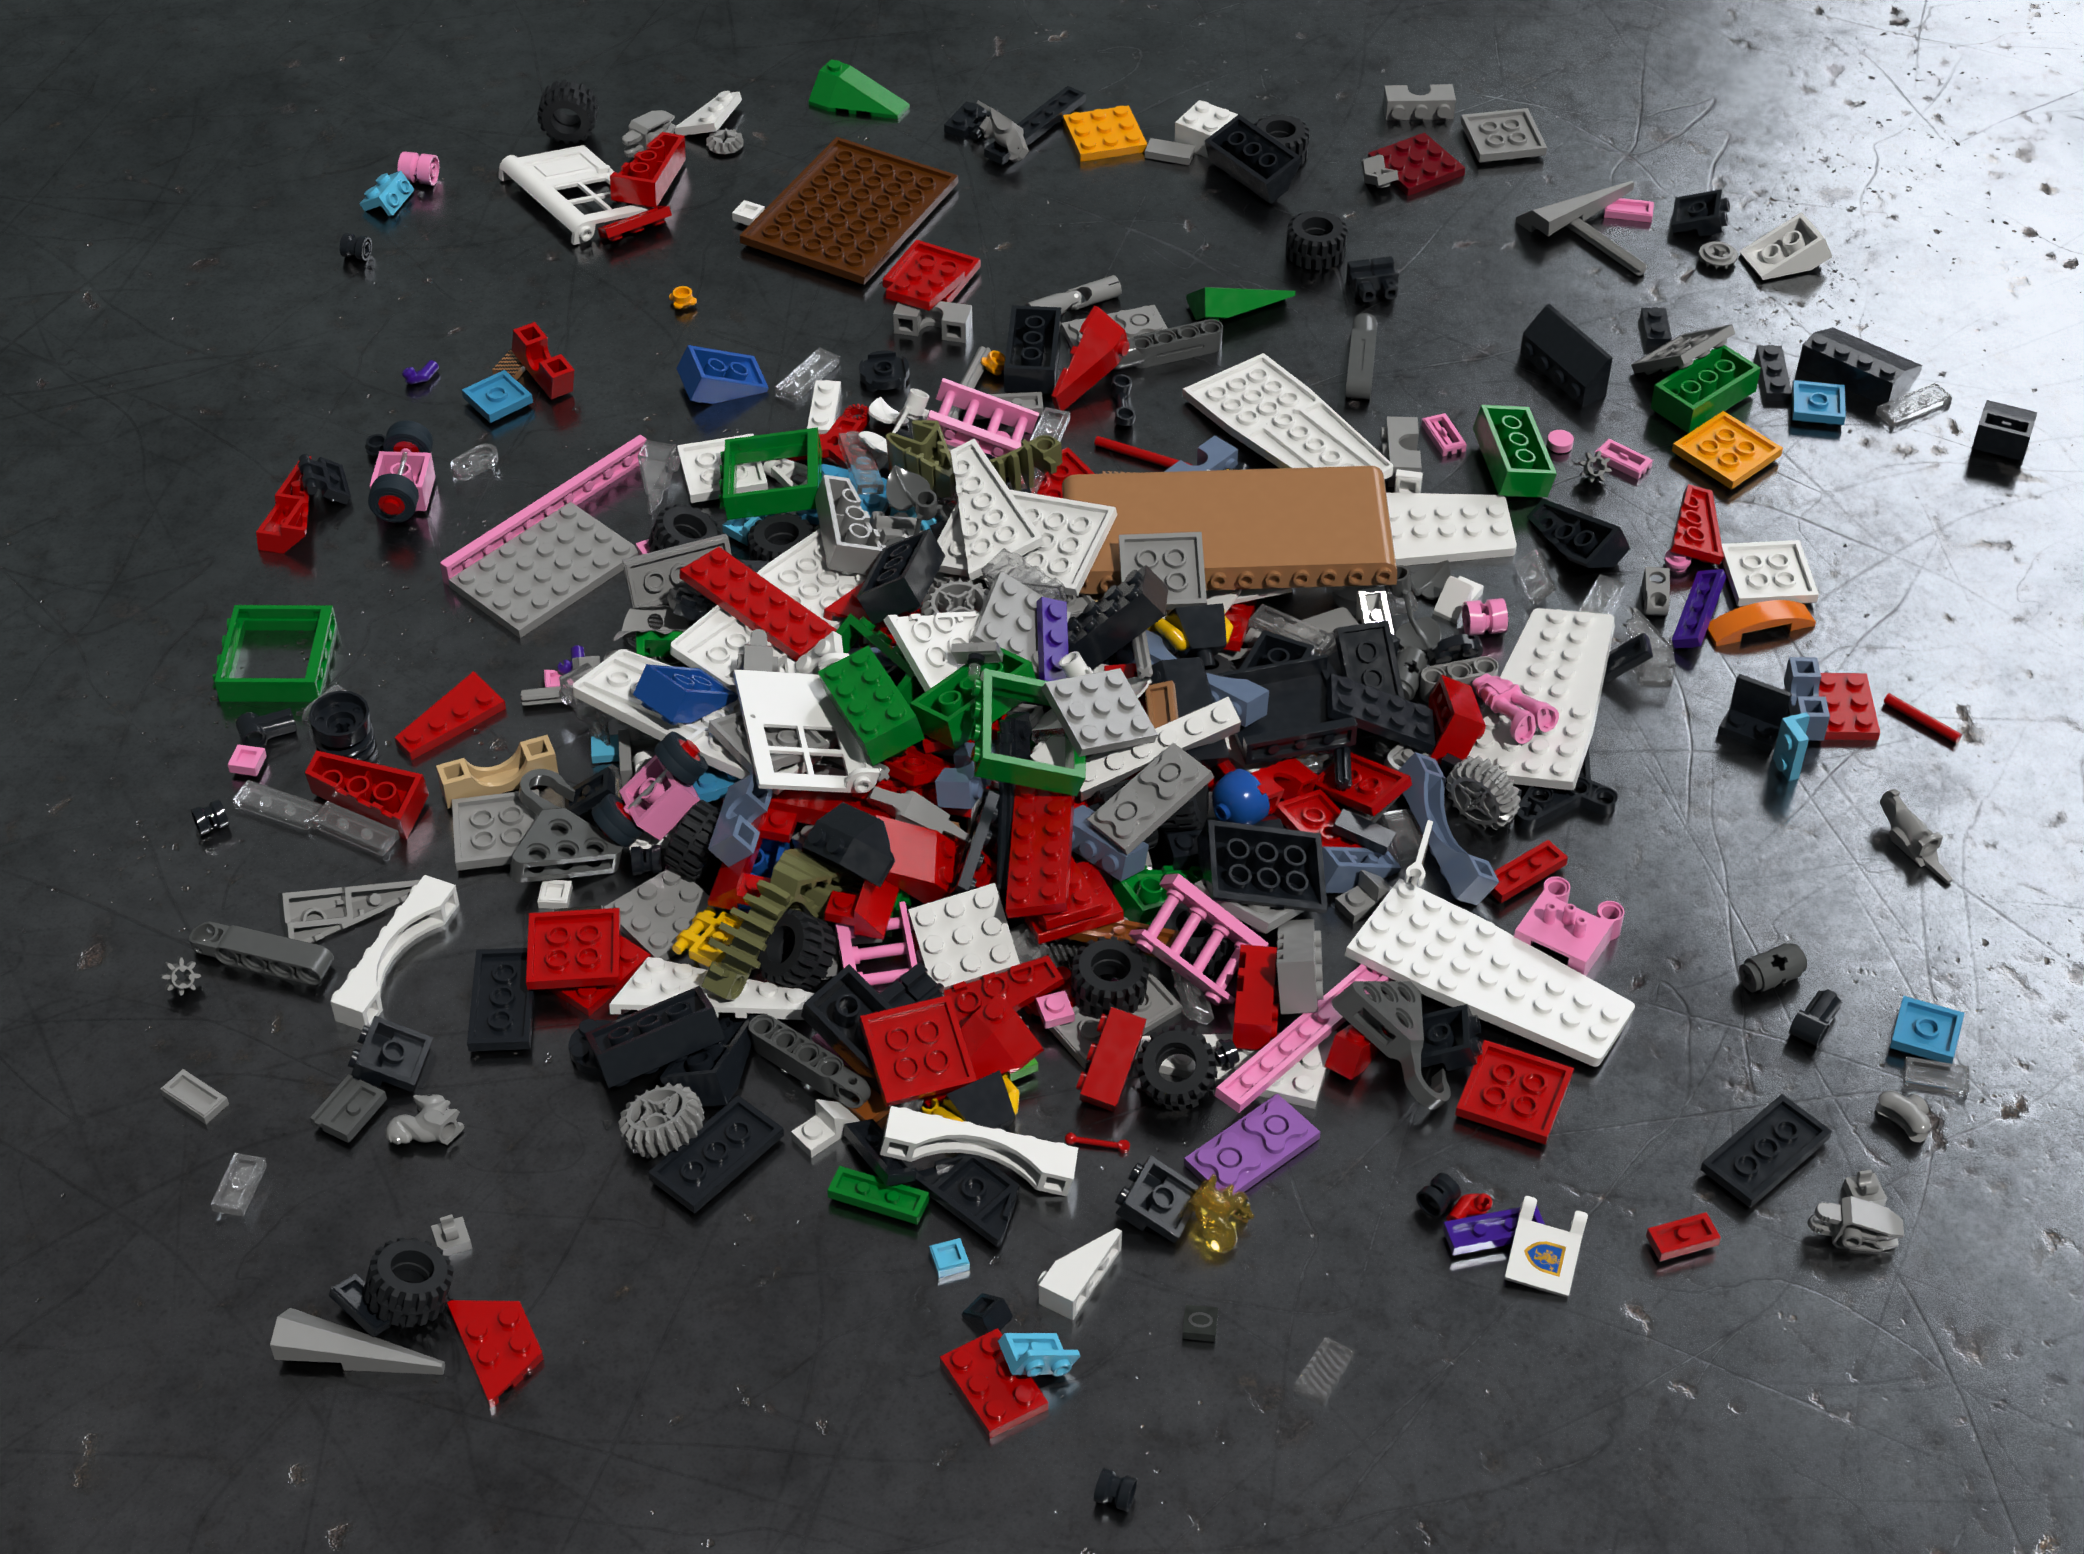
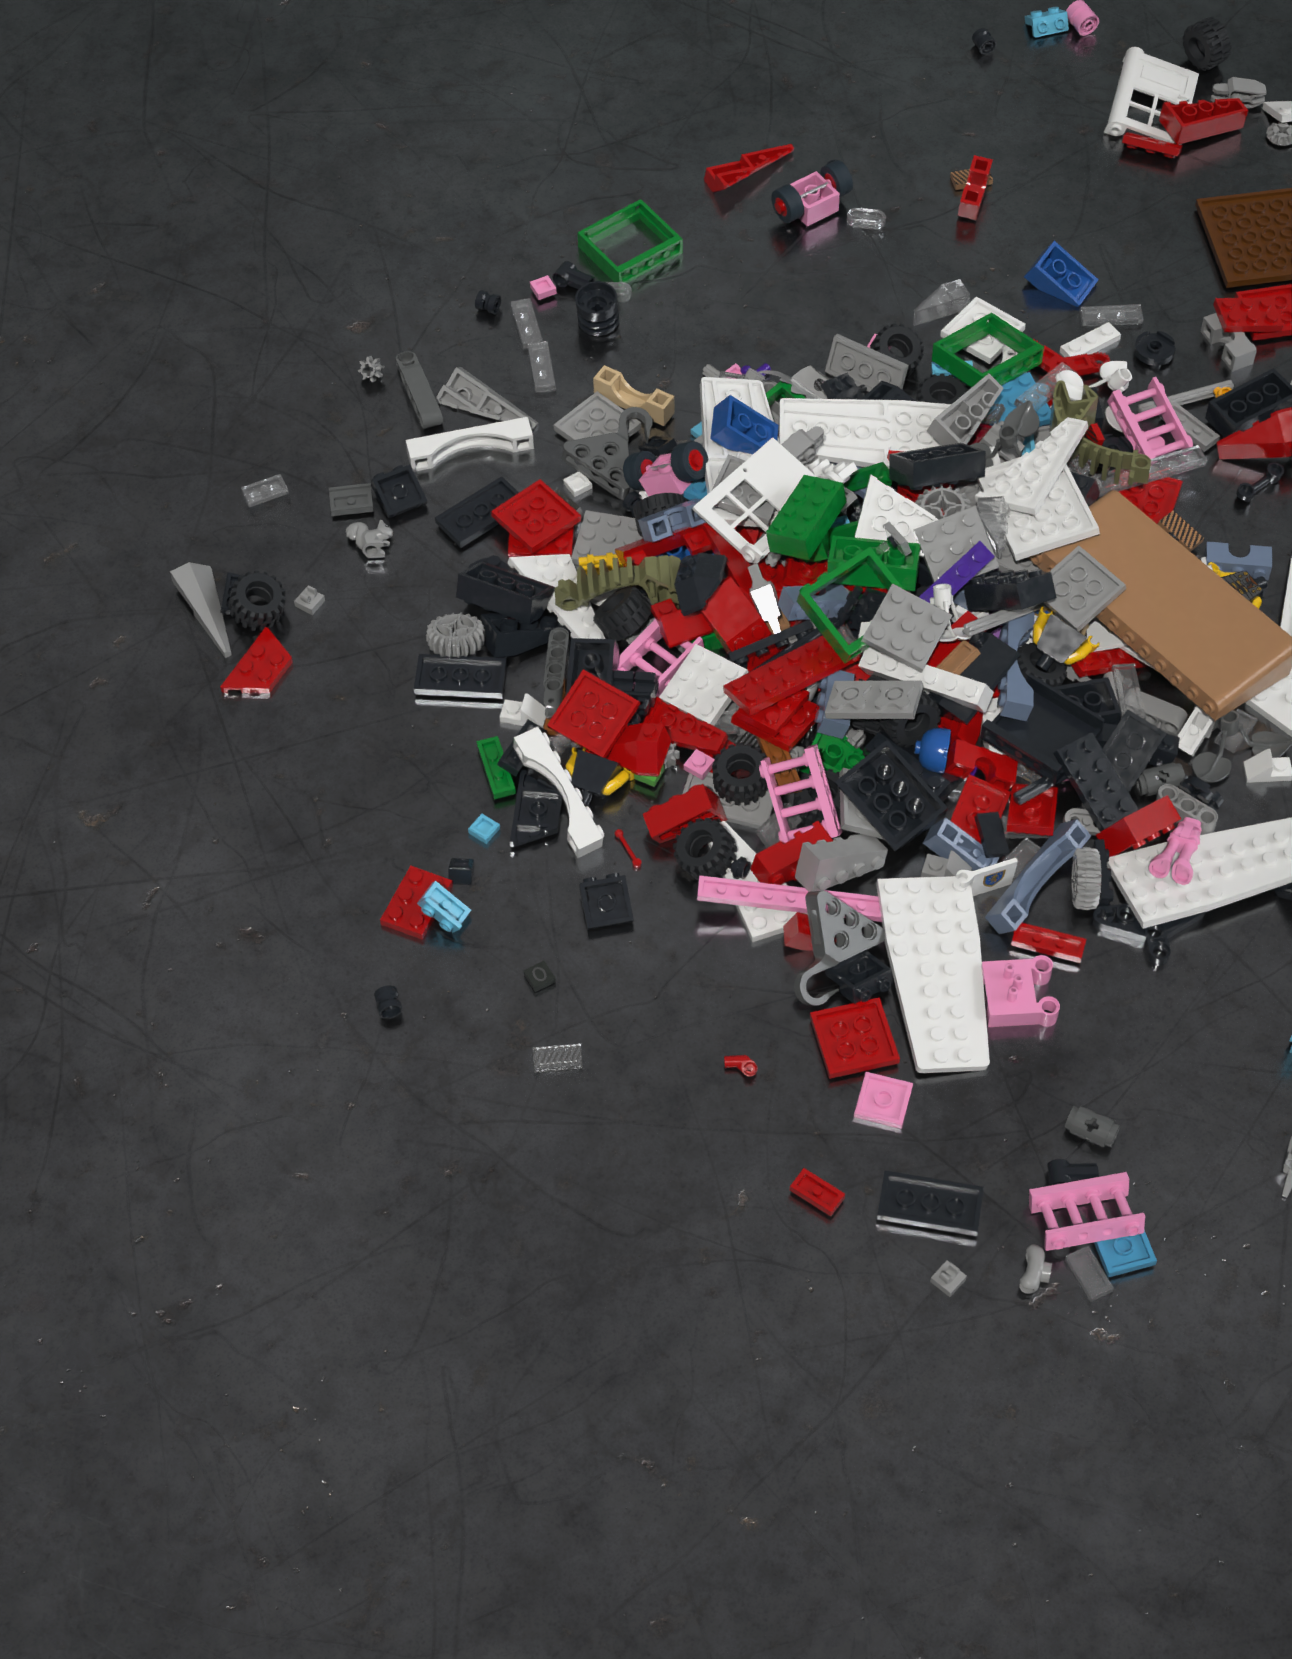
camera: 55 degrees right, 10 degrees up
light grey tile [160,1069,229,1125] -> none
black plate [298,454,351,504] -> none
red wedge [305,750,429,840] -> none
red wing [394,671,506,761] -> none
dark purple arm [402,360,439,385] -> none
bright pink plate [440,435,649,587] -> none
light grey plate [449,502,639,638] -> none
dark azure plate [462,370,533,423] -> none
light orange plate [669,286,697,309] -> none
red plate [679,547,837,661] -> none
white plate [732,200,765,226] -> none
white slope [1036,1228,1122,1320] -> none
red bar [1094,436,1193,468] -> none
medium lavender piece [1184,1093,1320,1205] -> none
clear yellow animal [1189,1174,1254,1254] -> none
black wheel [1416,1173,1461,1218] -> none
dark purple plate [1443,1204,1545,1256] -> none
bright pink wheel [1462,598,1508,636] -> none
white flag [1504,1196,1588,1298] -> none
light grey hinge [1807,1196,1904,1252] -> none
none -> bright pink tile [854,1072,913,1129]
none -> bright pink fence [1029,1172,1145,1251]

